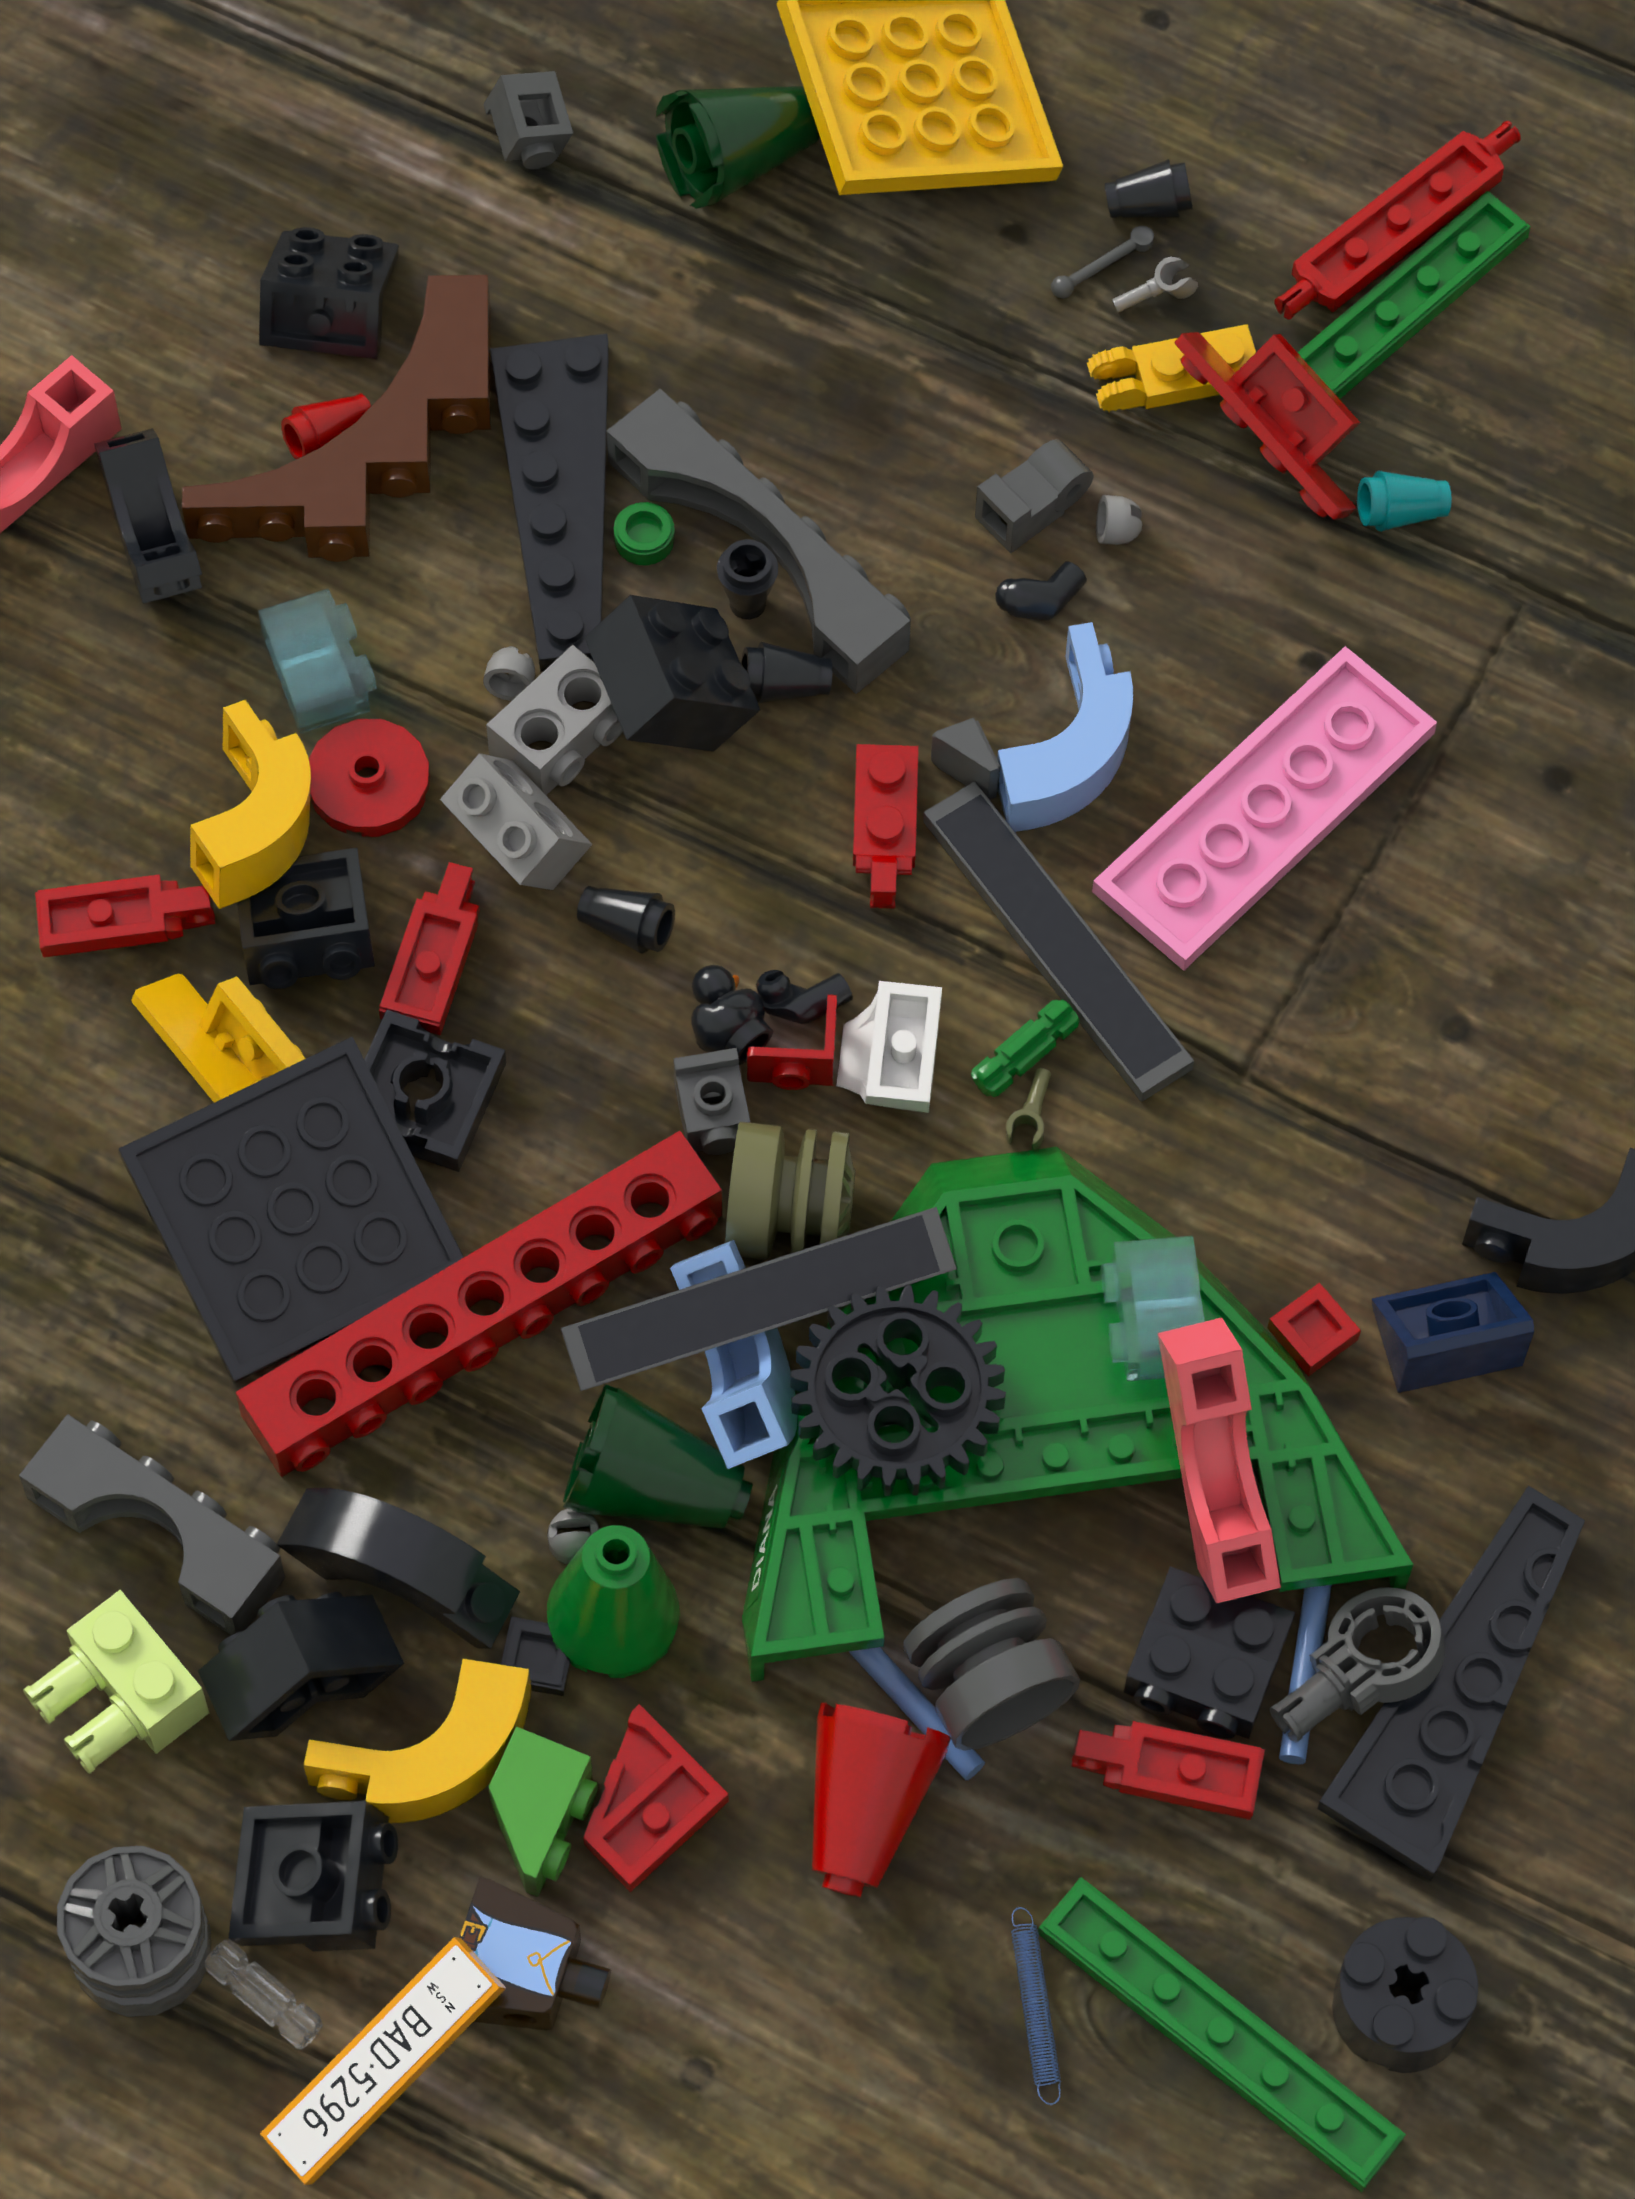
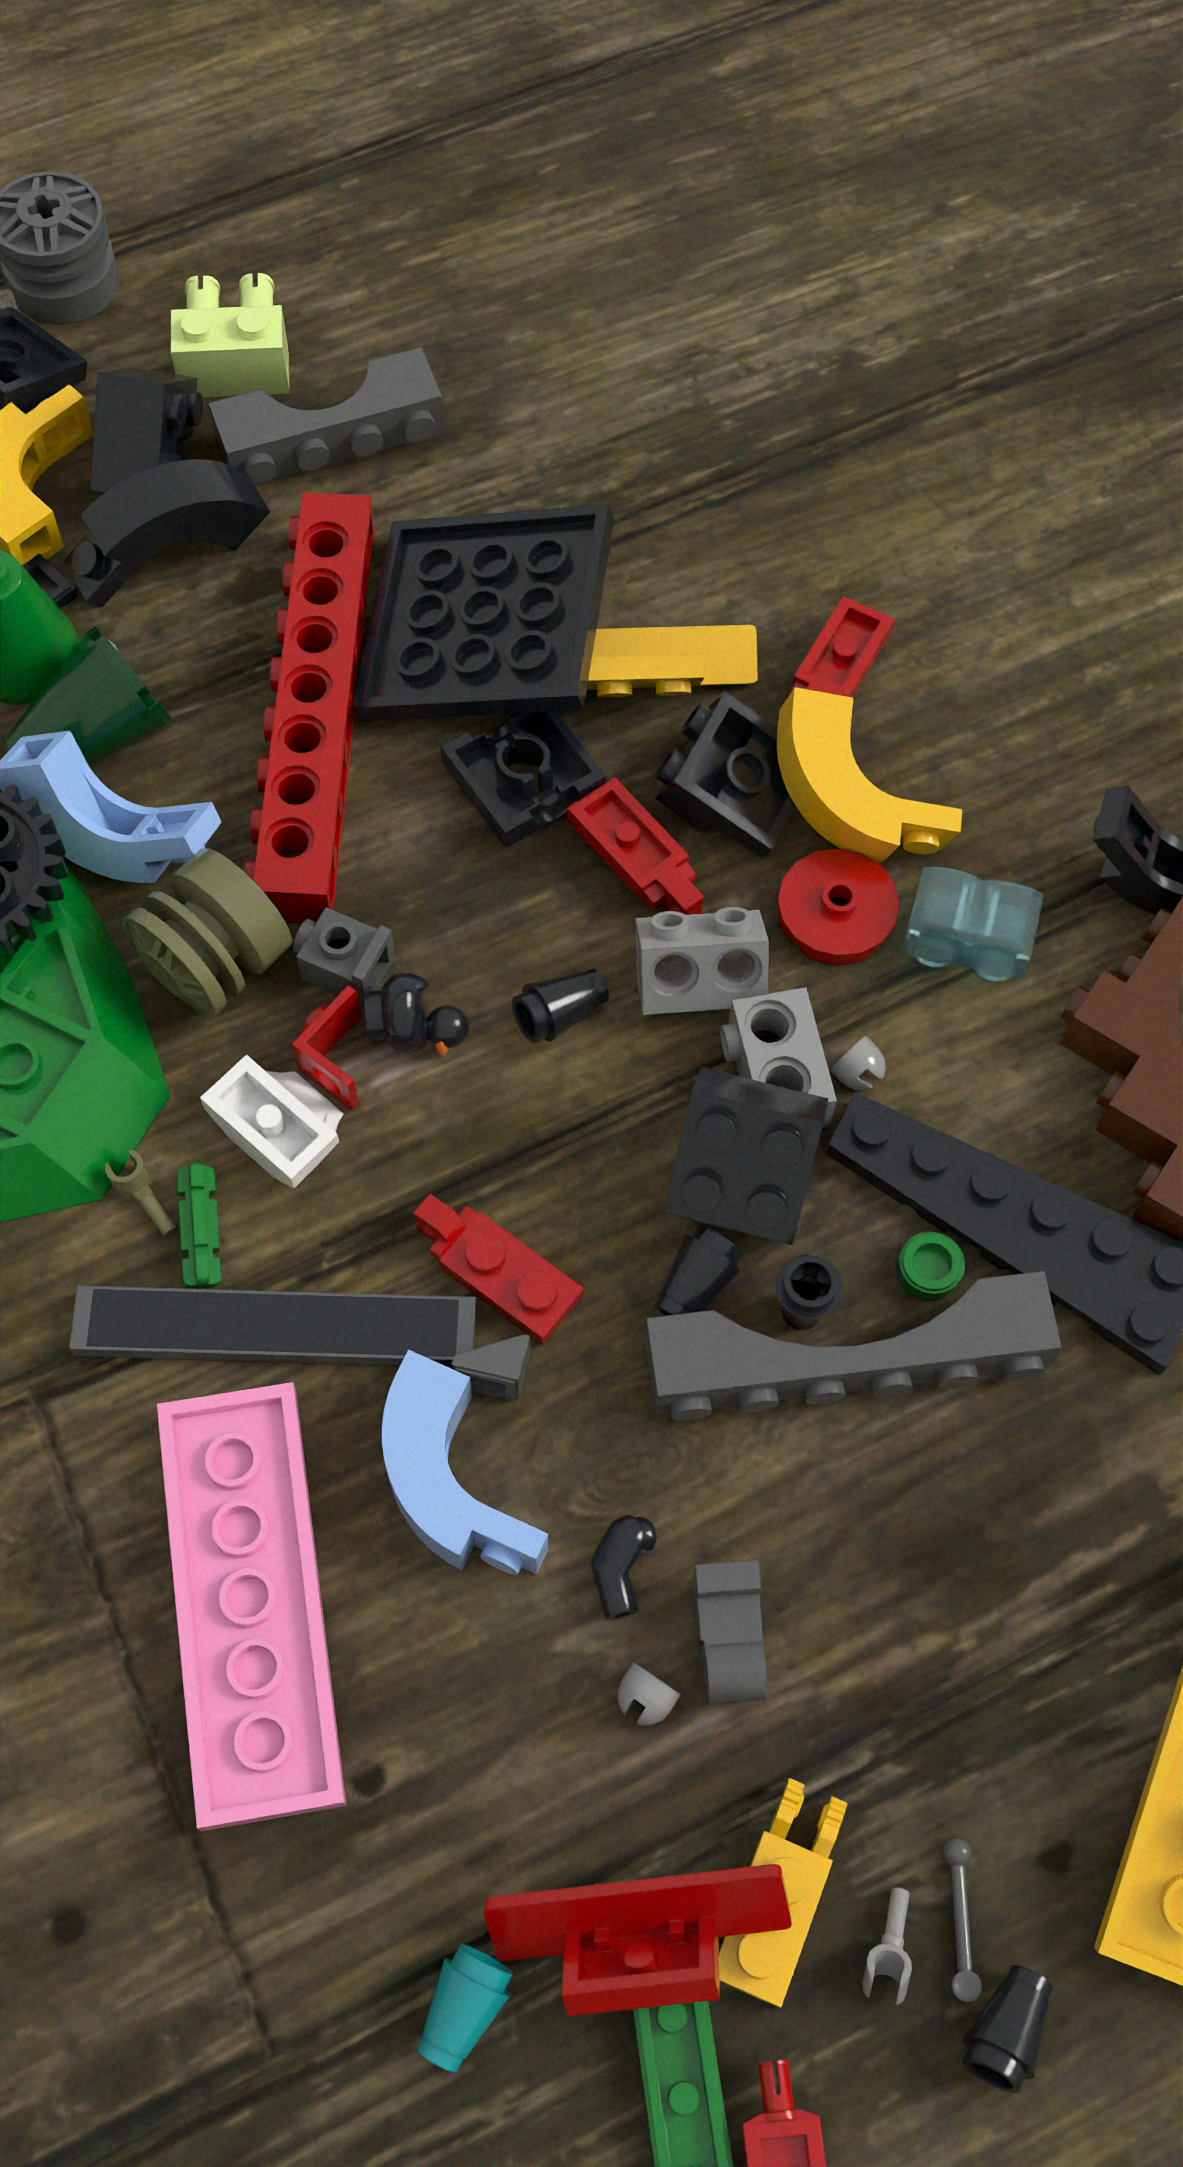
camera: 125 degrees right, 0 degrees up
black tile [560,1207,957,1391] -> none
black arm [756,970,853,1024] -> none

